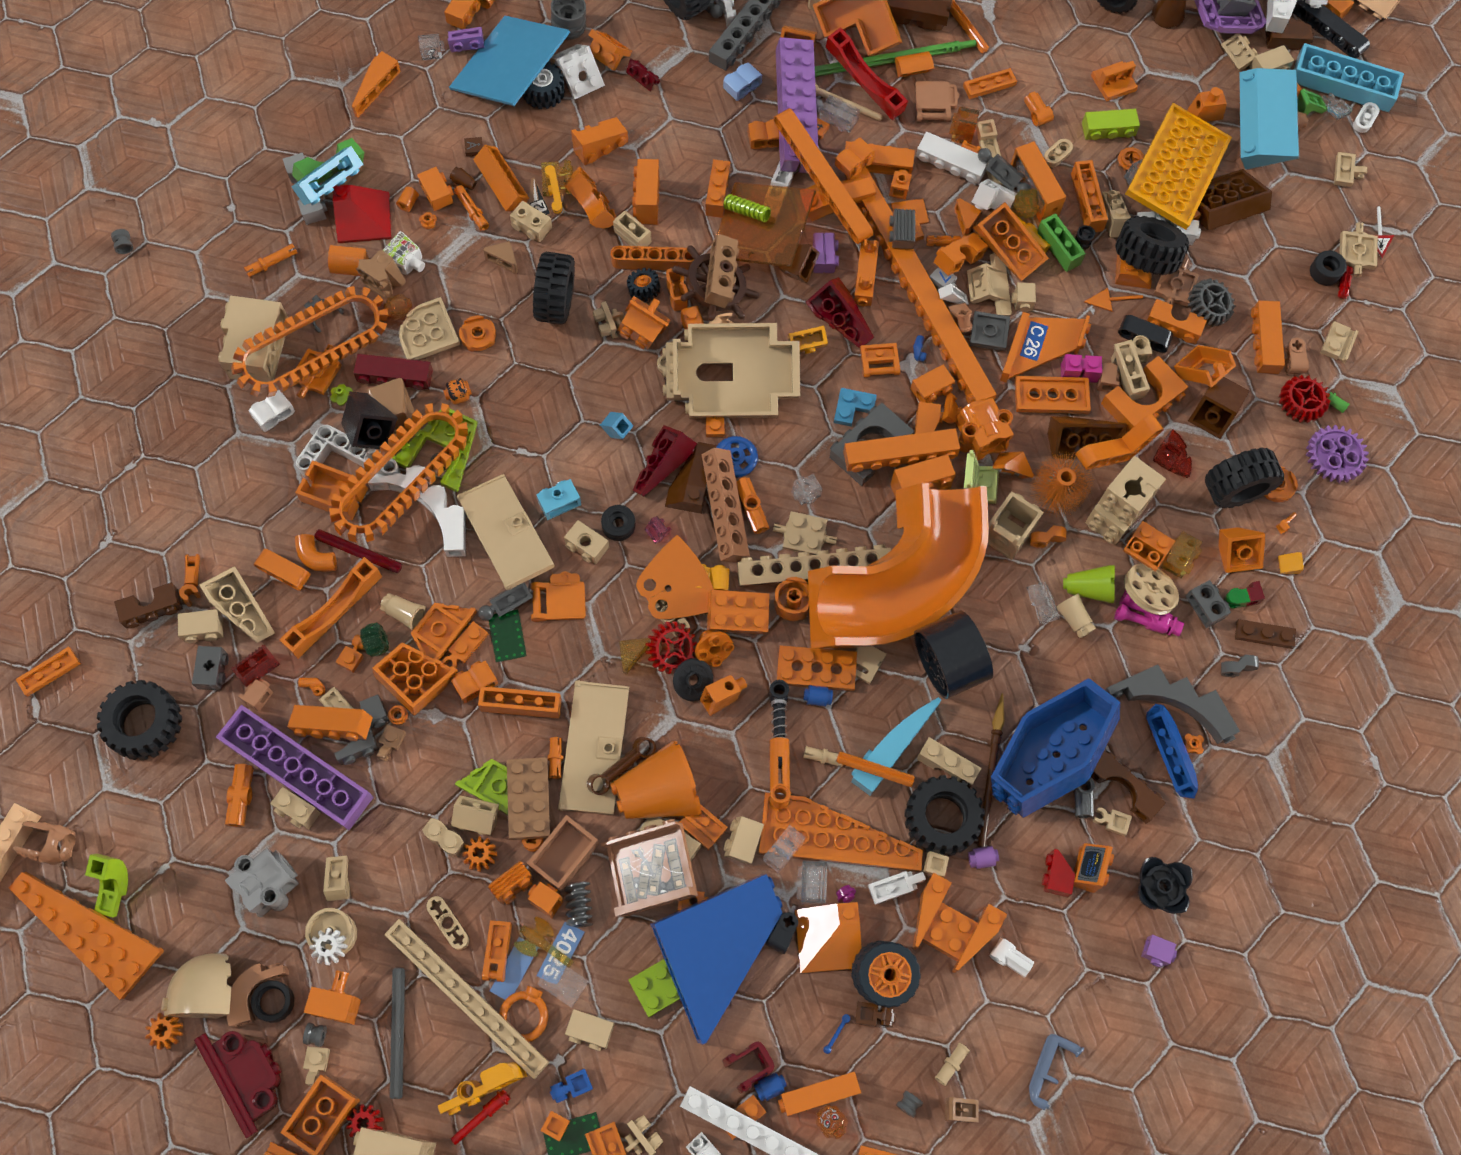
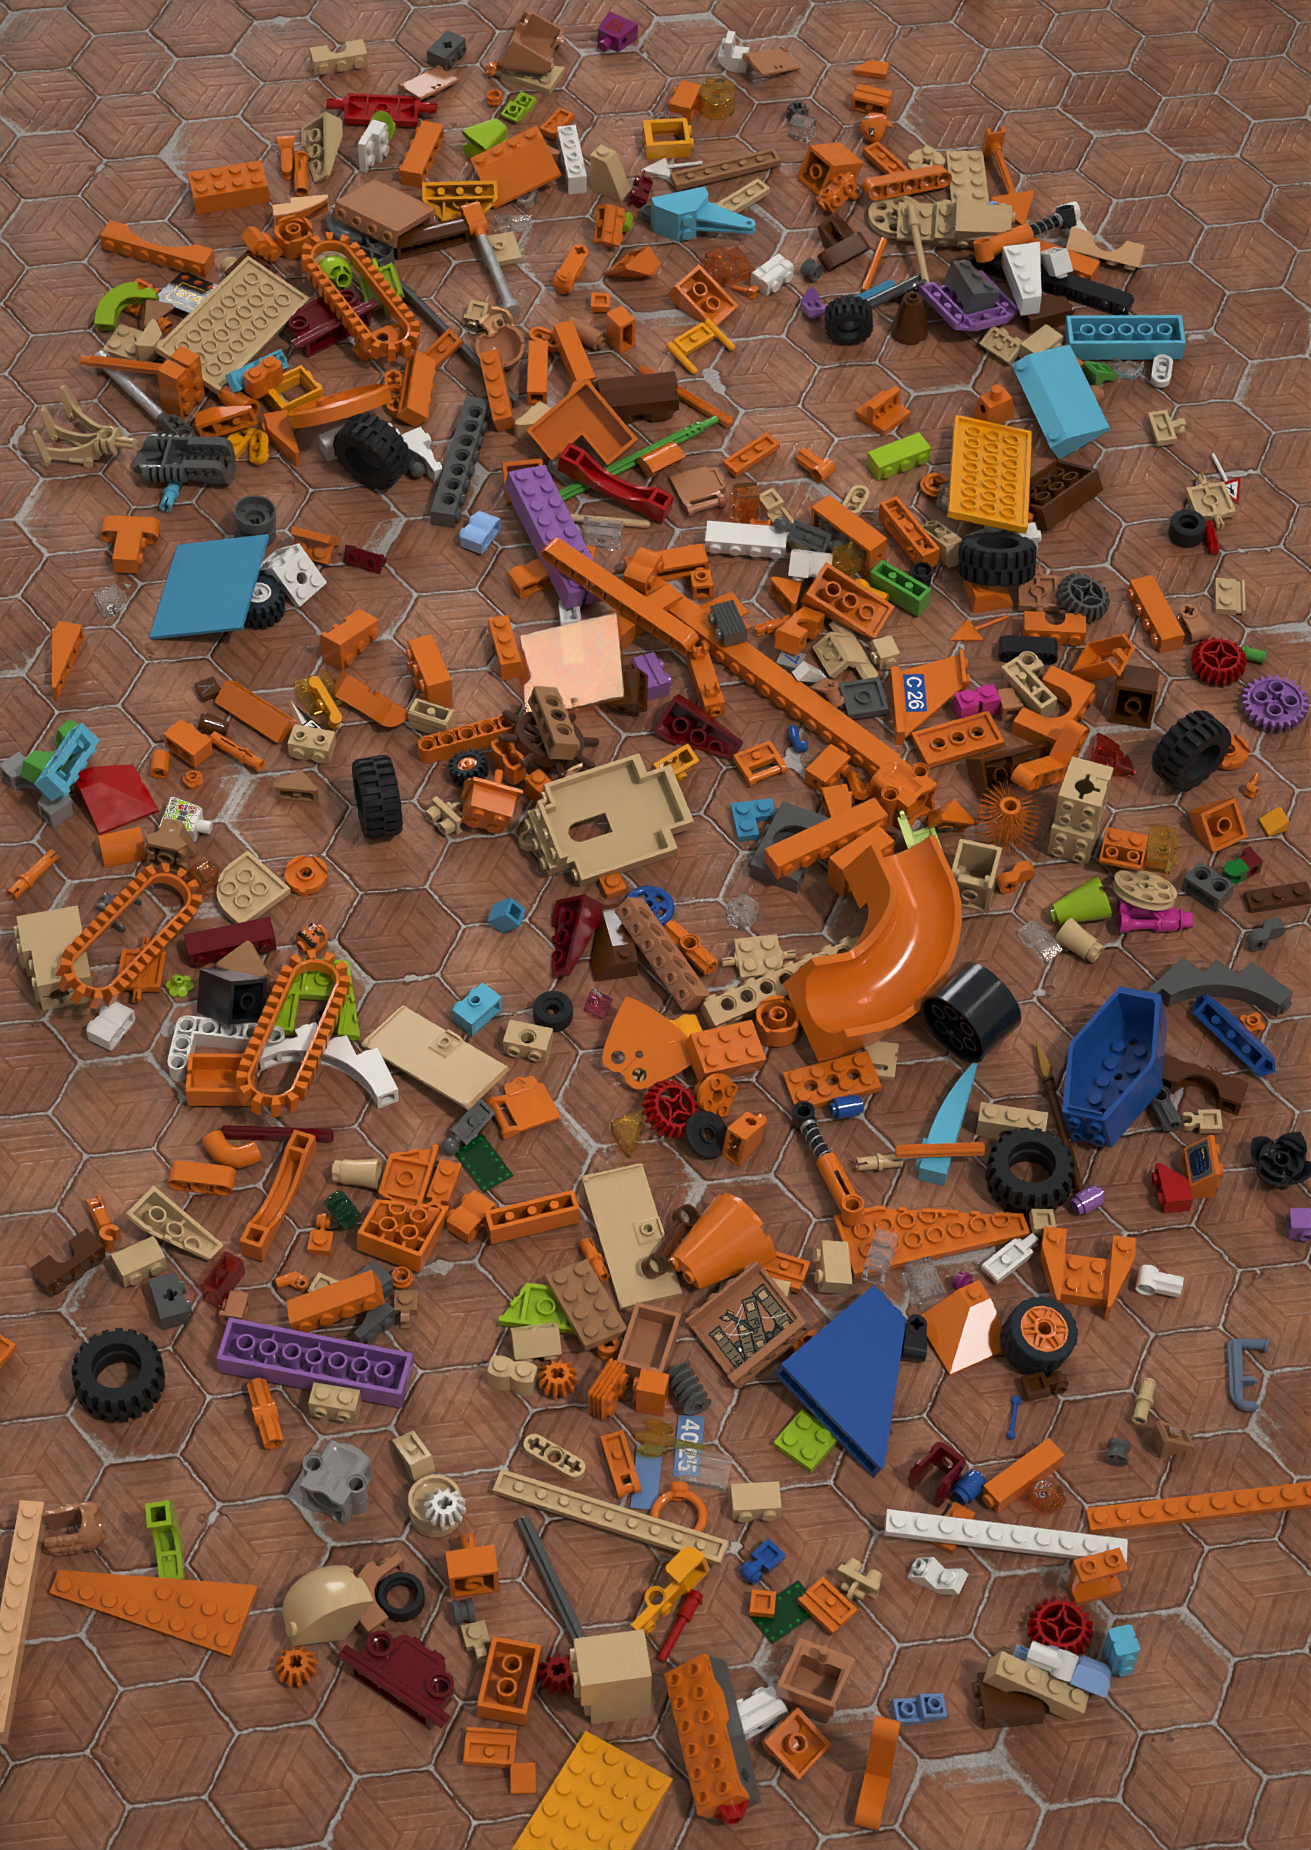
camera: 20 degrees left, 15 degrees down
medium lavender bracket [448,27,484,52] -> none
lime piece [724,194,771,222] -> none

